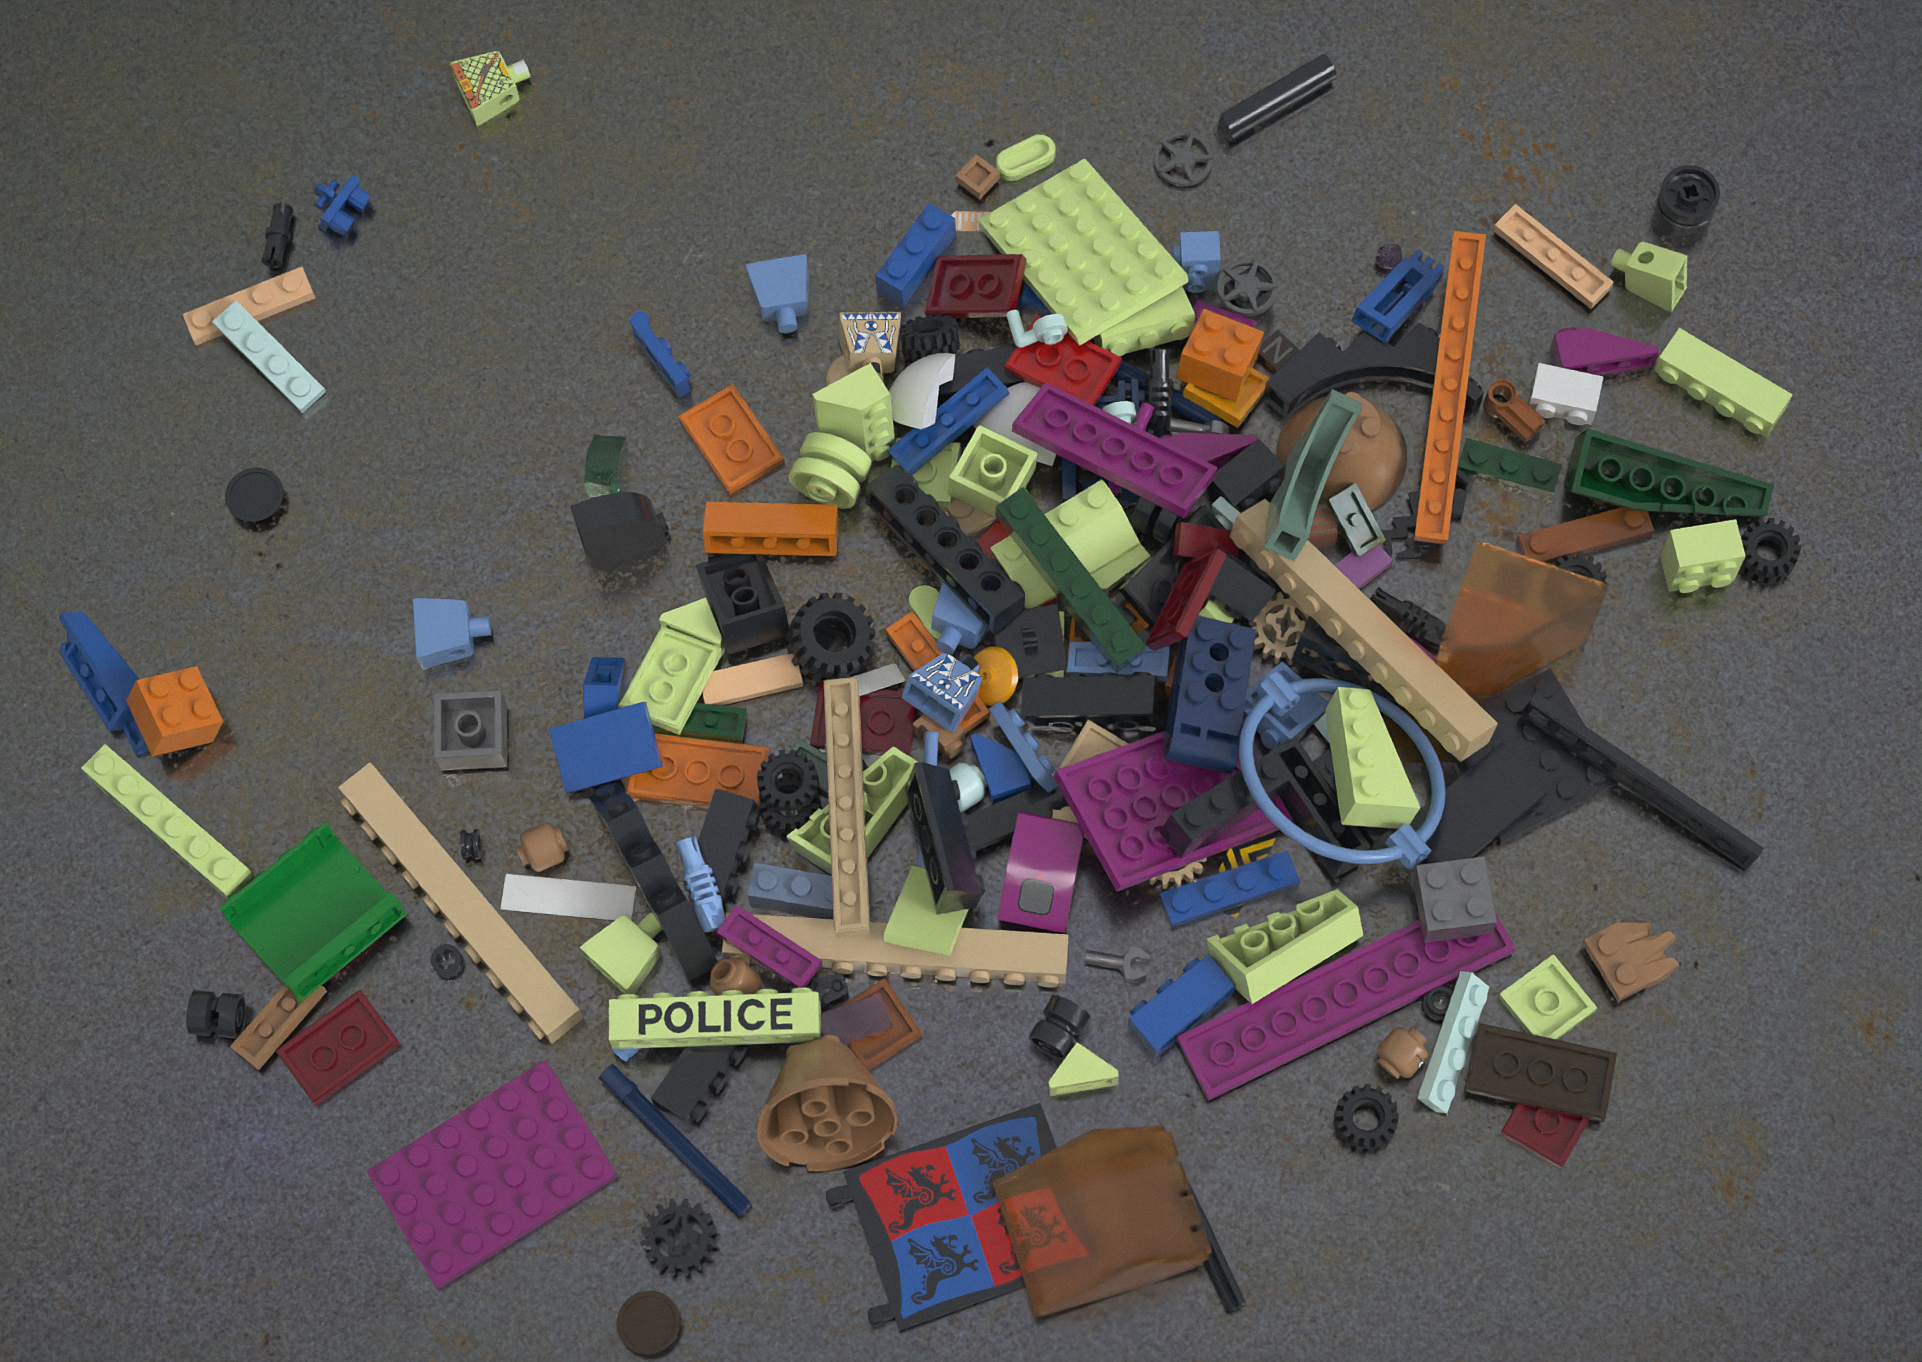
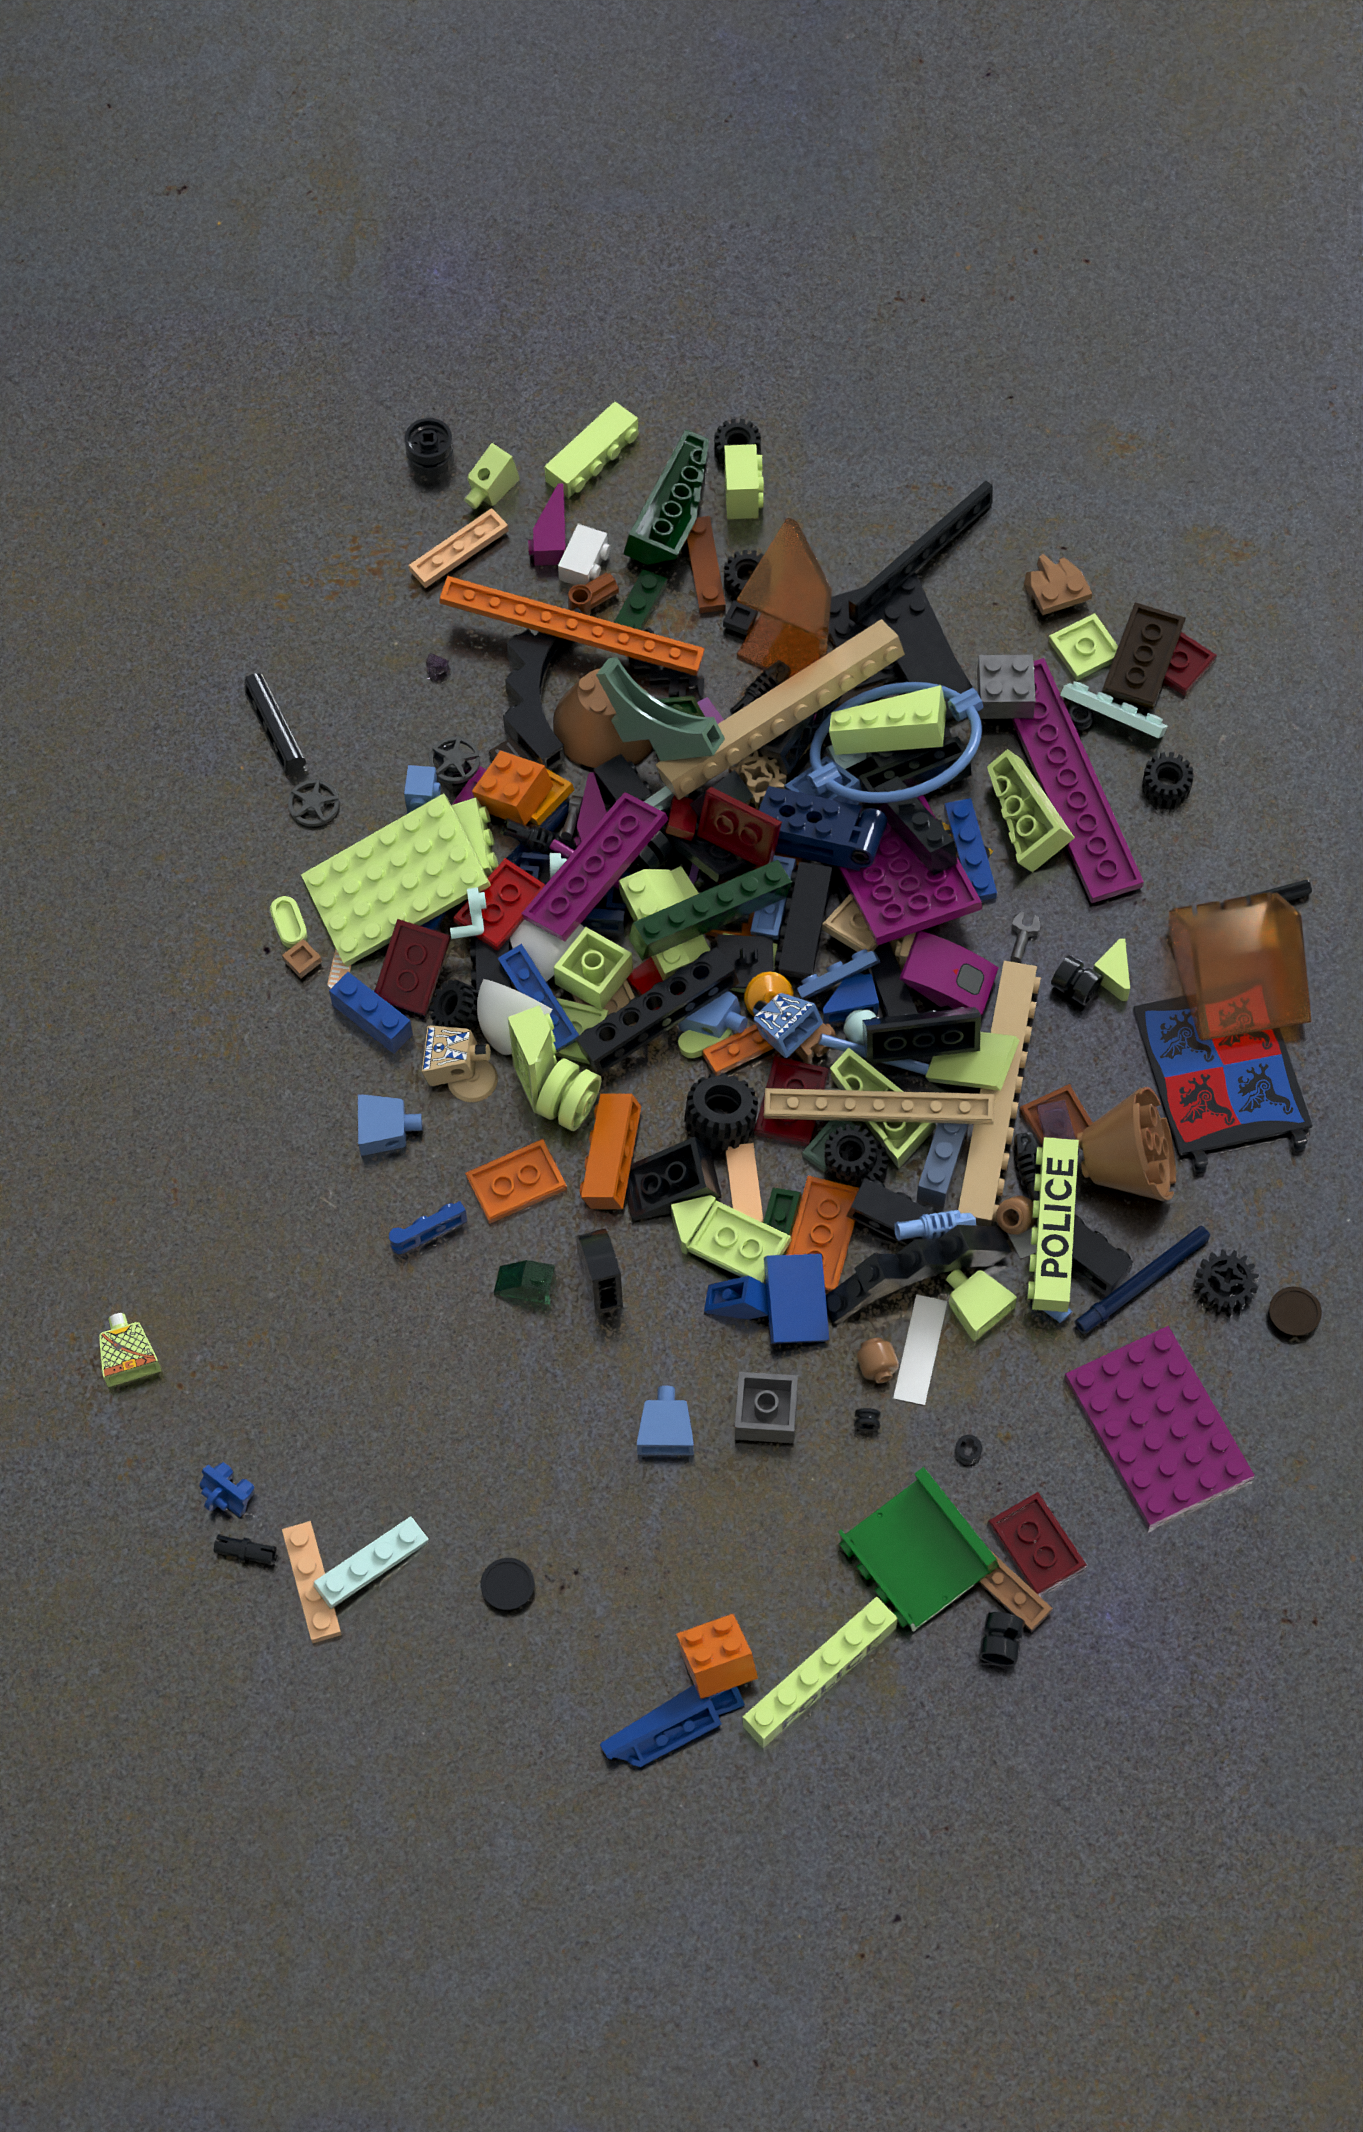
camera: 85 degrees left, 5 degrees down
tan brick [338,762,583,1044] -> none
magenta plate [717,904,822,988] -> none
white sticker [853,664,905,696] -> none
blue brick [1128,954,1235,1058] -> none
blue hinge [1351,250,1445,343] -> none
medium nougat head [1377,1027,1428,1080] -> none

